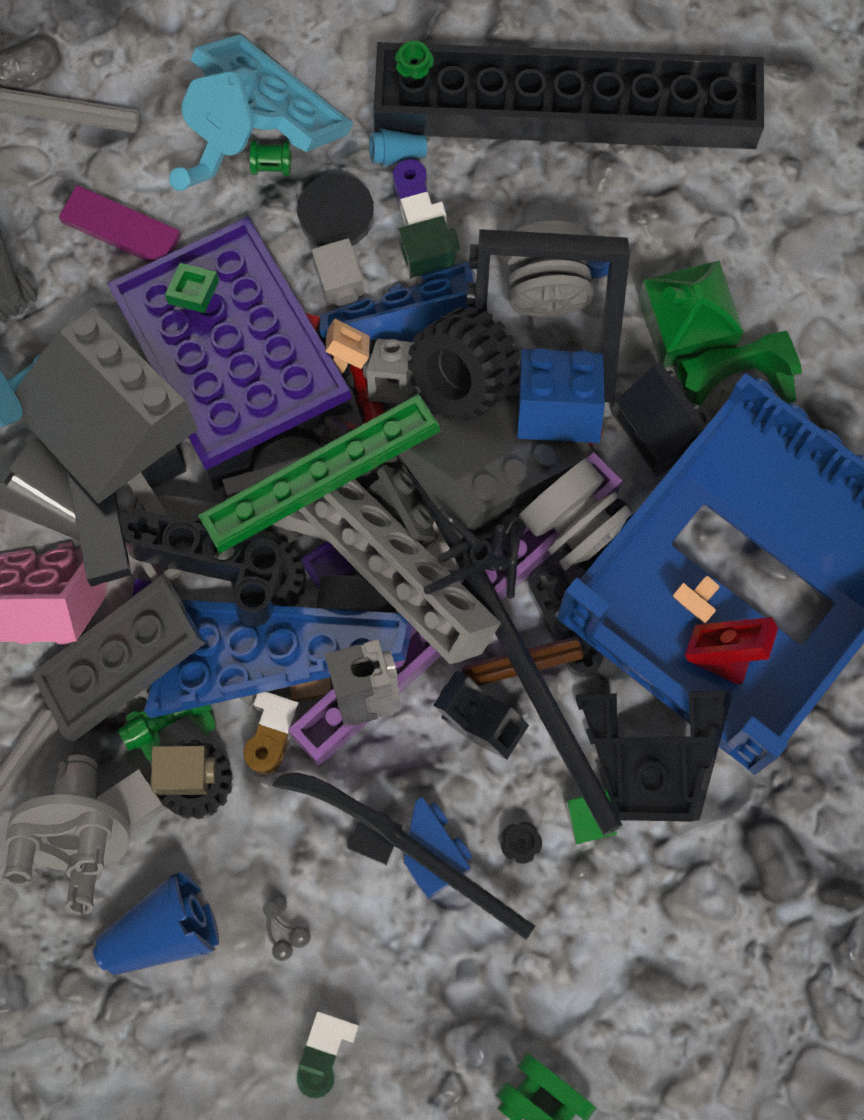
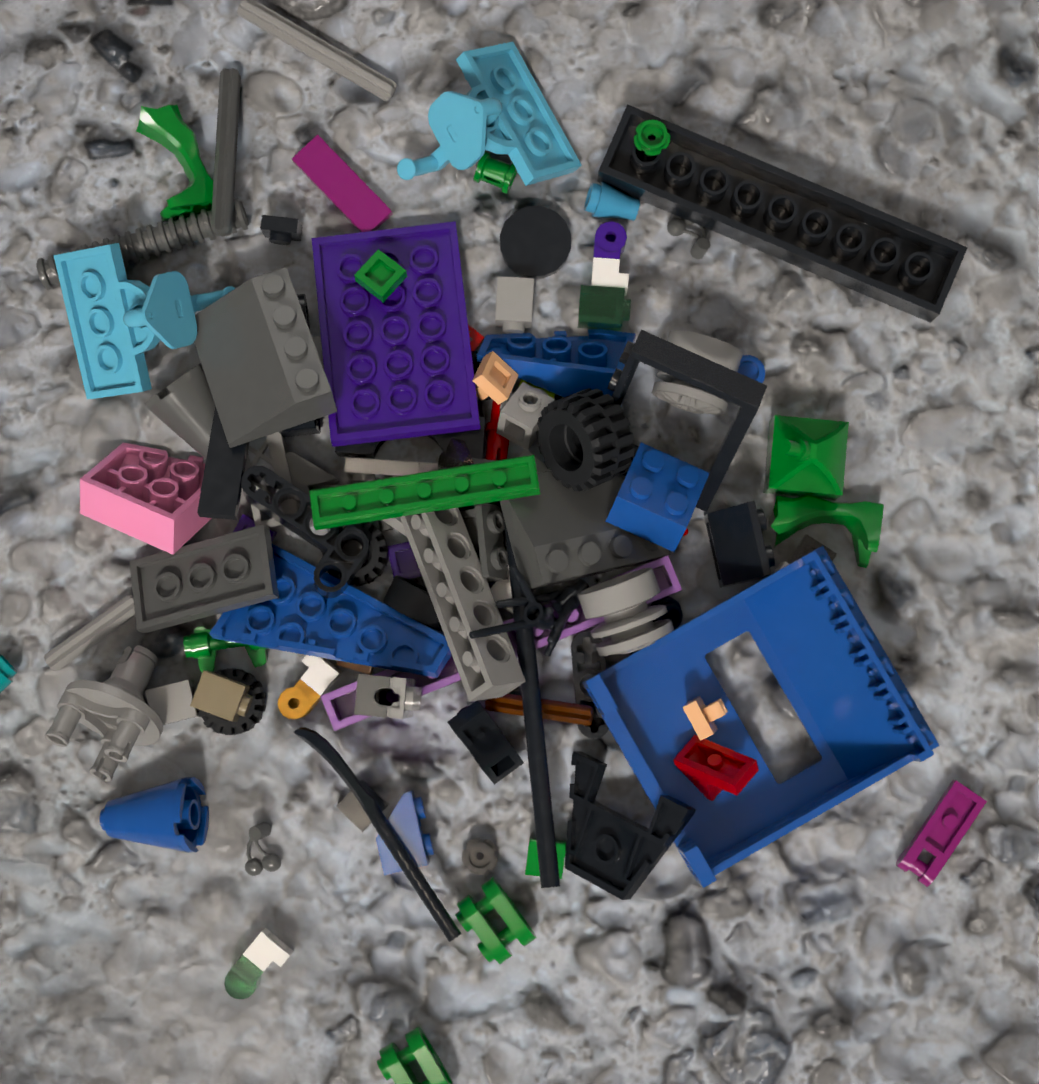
camera: 25 degrees right, 10 degrees up
none -> black plate [260,215,303,245]
none -> green brick [455,877,537,964]
none -> dark grey piece [667,218,711,259]

